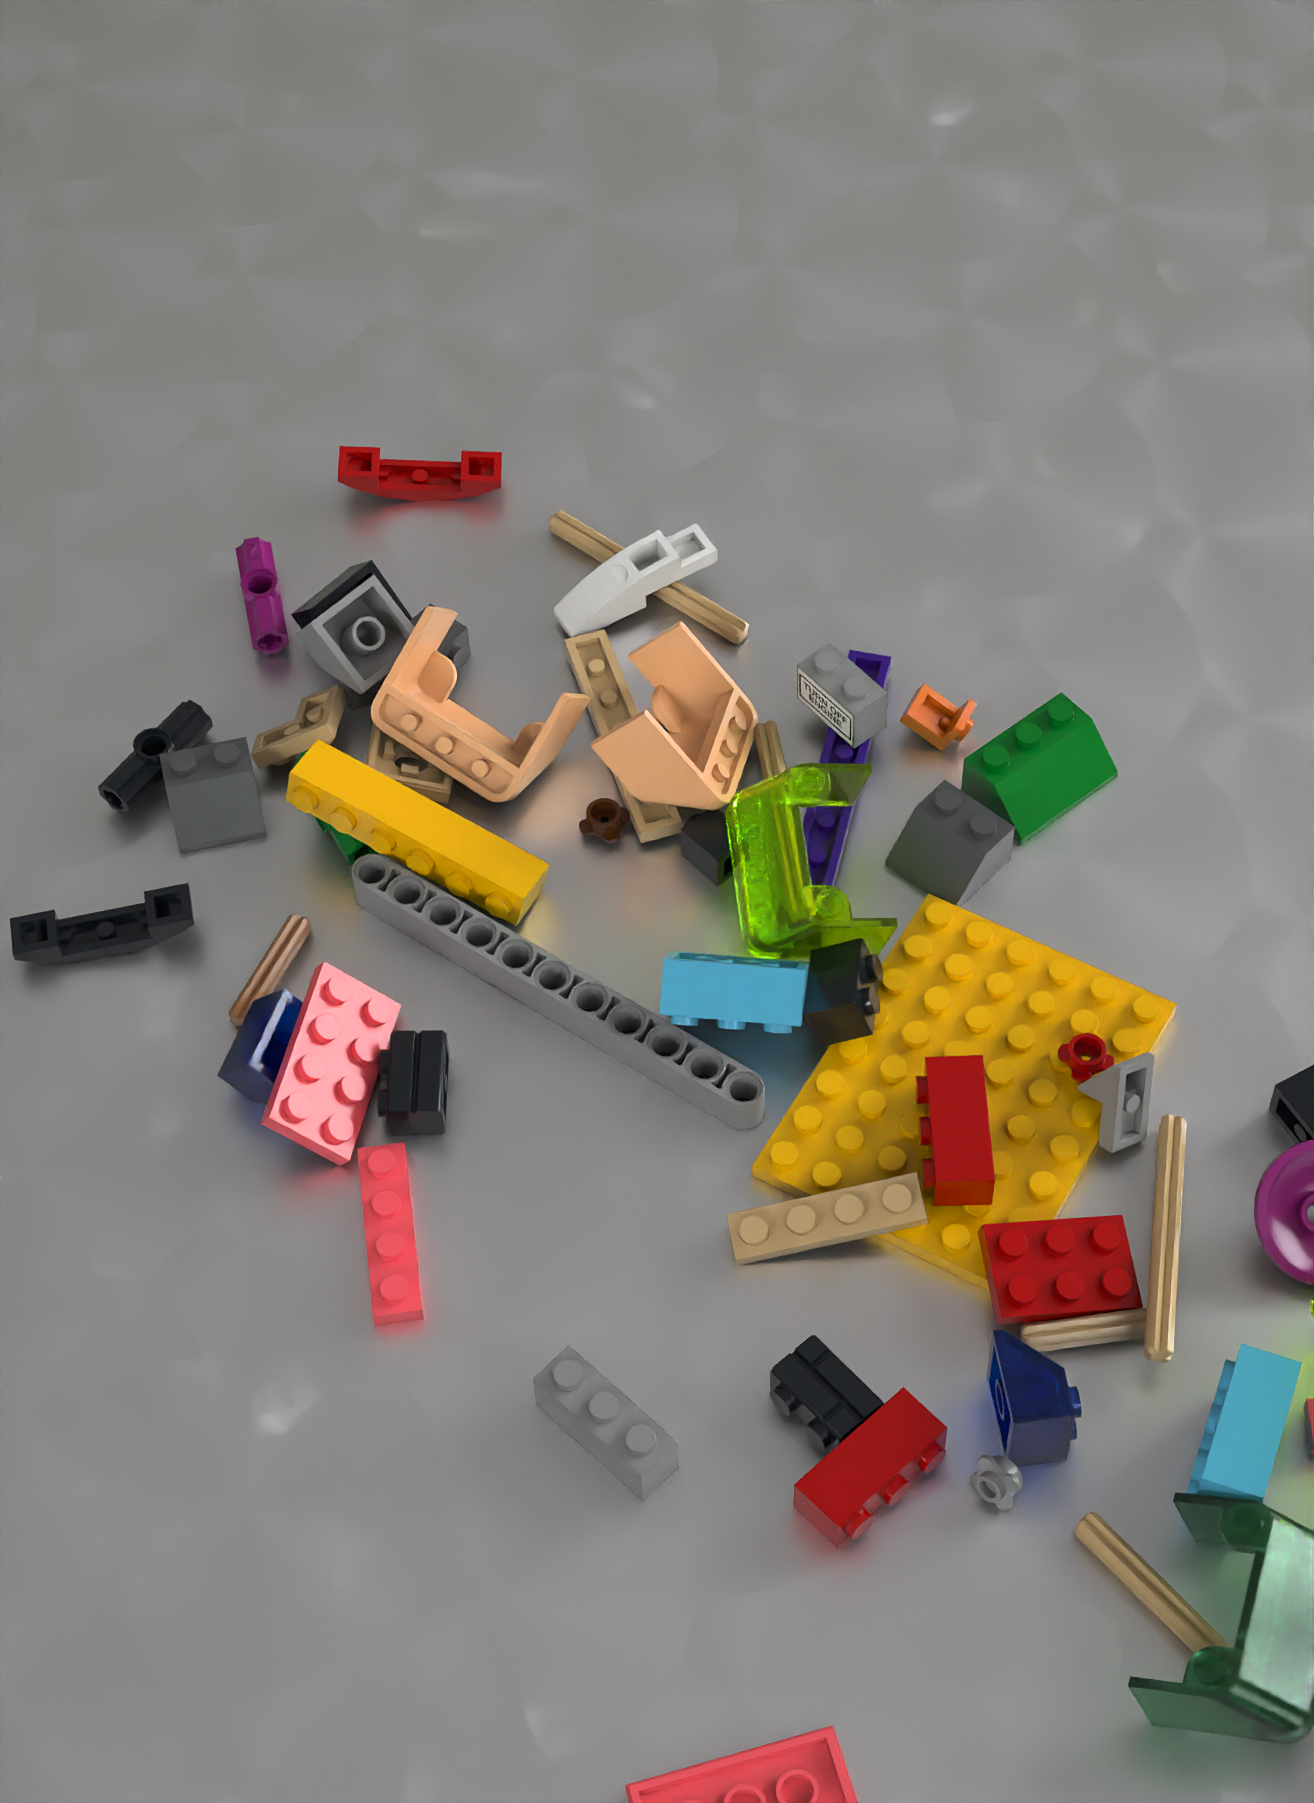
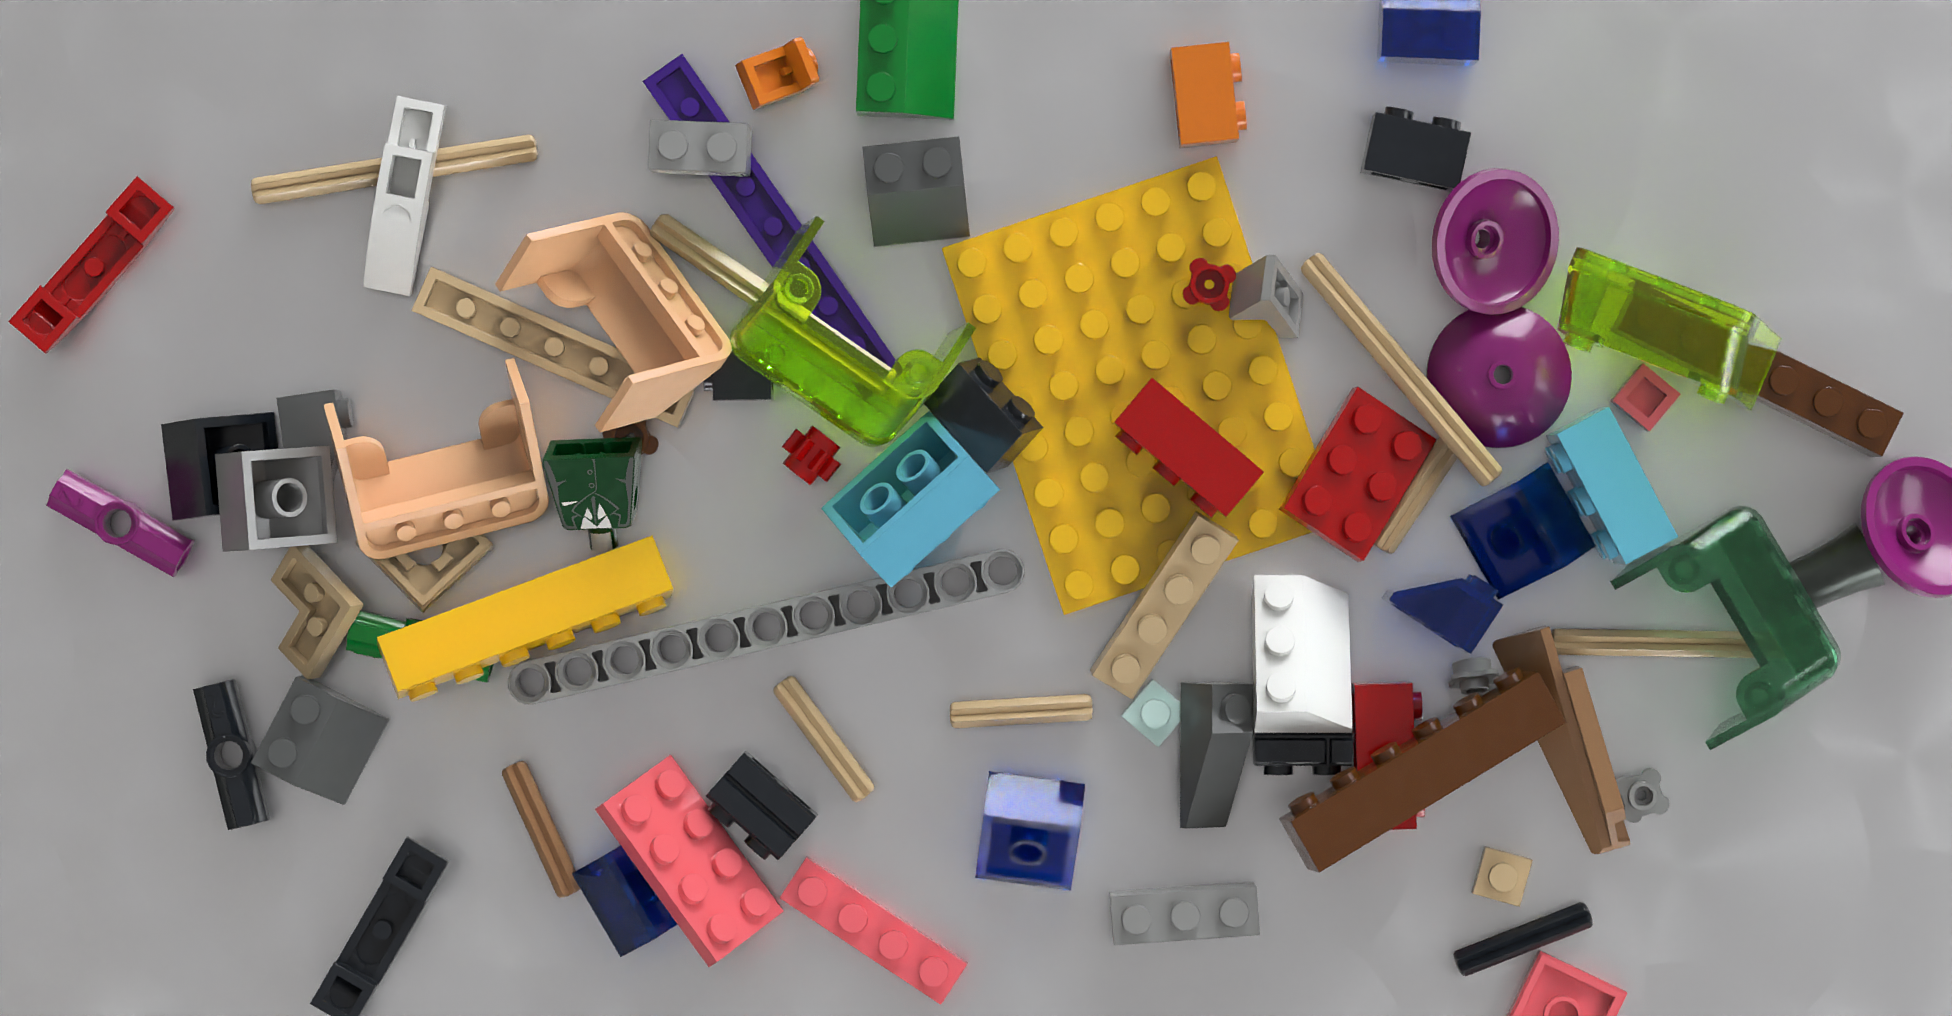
camera: 50 degrees left, 35 degrees up
none -> dark green torso [543,437,642,552]
none -> tan axle [773,676,874,802]
none -> red gear [782,425,841,485]
none -> tan axle [950,694,1093,728]
none -> clear blue slope [975,771,1085,891]
none -> light aqua plate [1121,679,1181,747]
none -> orange brick [1169,42,1247,148]
none -> dark grey slope [1180,682,1253,828]
none -> white slope [1251,575,1352,733]
none -> reddish brown brick [1279,667,1567,873]
none -> magenta dish [1426,307,1572,448]
none -> clear blue slope [1450,462,1596,600]
none -> black axle [1453,902,1593,976]
none -> tan plate [1471,846,1533,907]
none -> medium nougat wedge [1492,626,1631,854]
none -> light grey plate [1616,768,1669,823]

